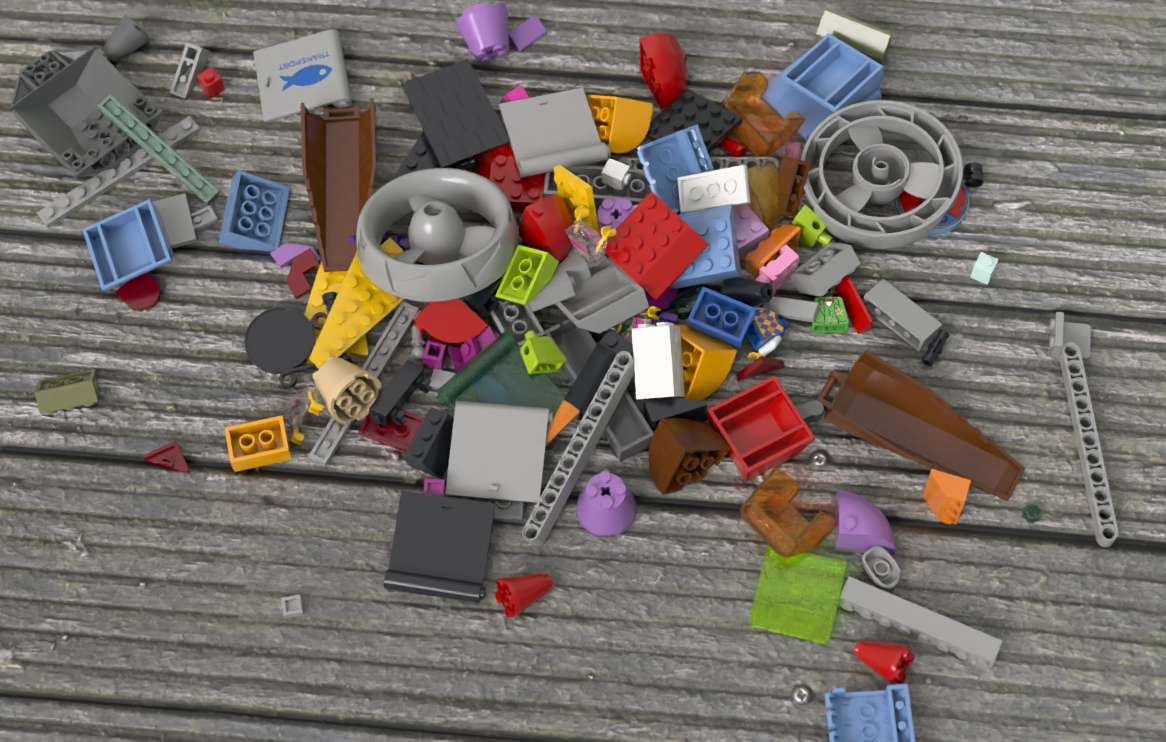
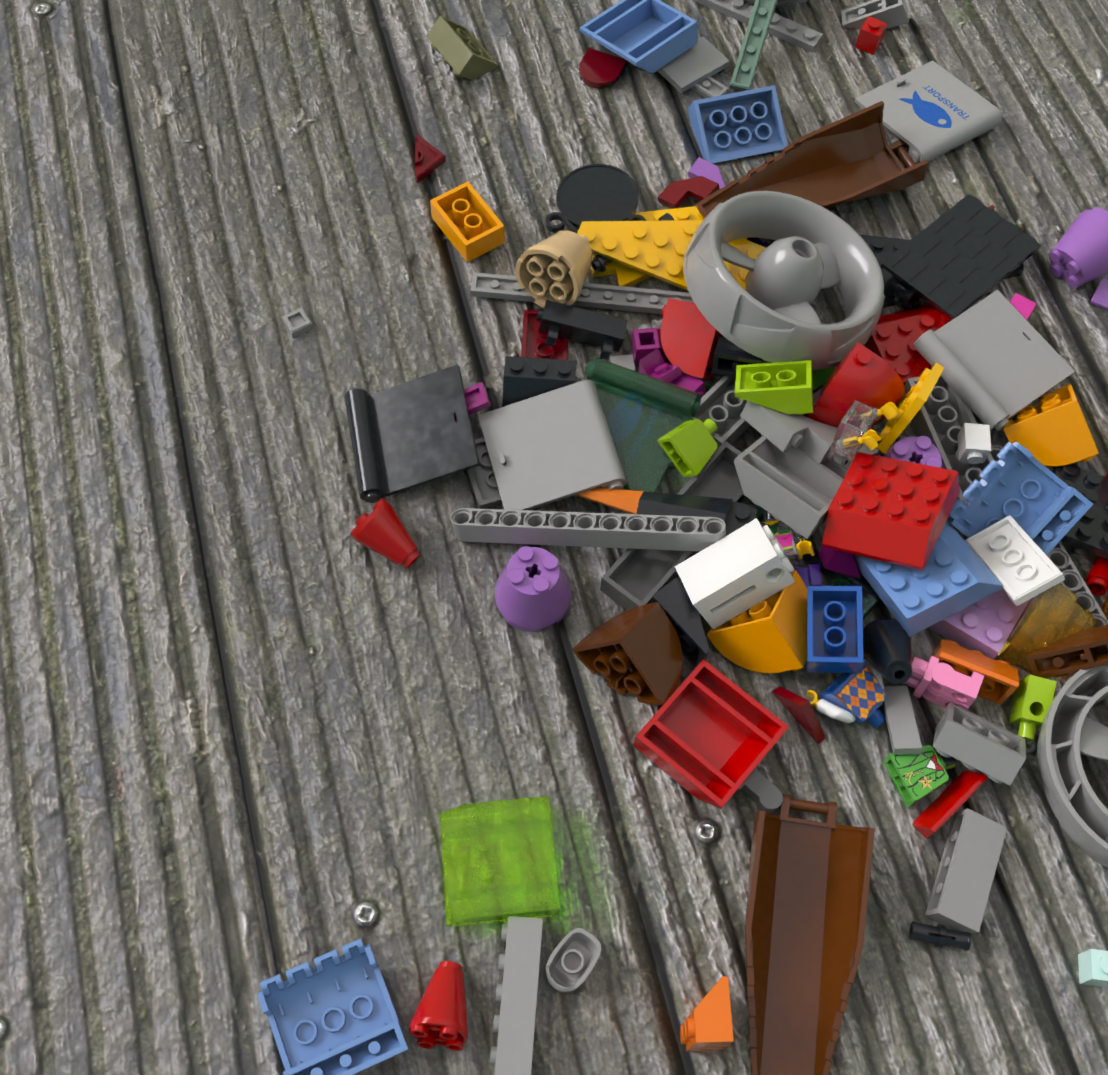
camera: 65 degrees right, 0 degrees up
clear torso [282,384,324,445] -> none
clear orange windscreen [740,467,838,558] -> none
medium lavender brick [834,490,896,554] -> none

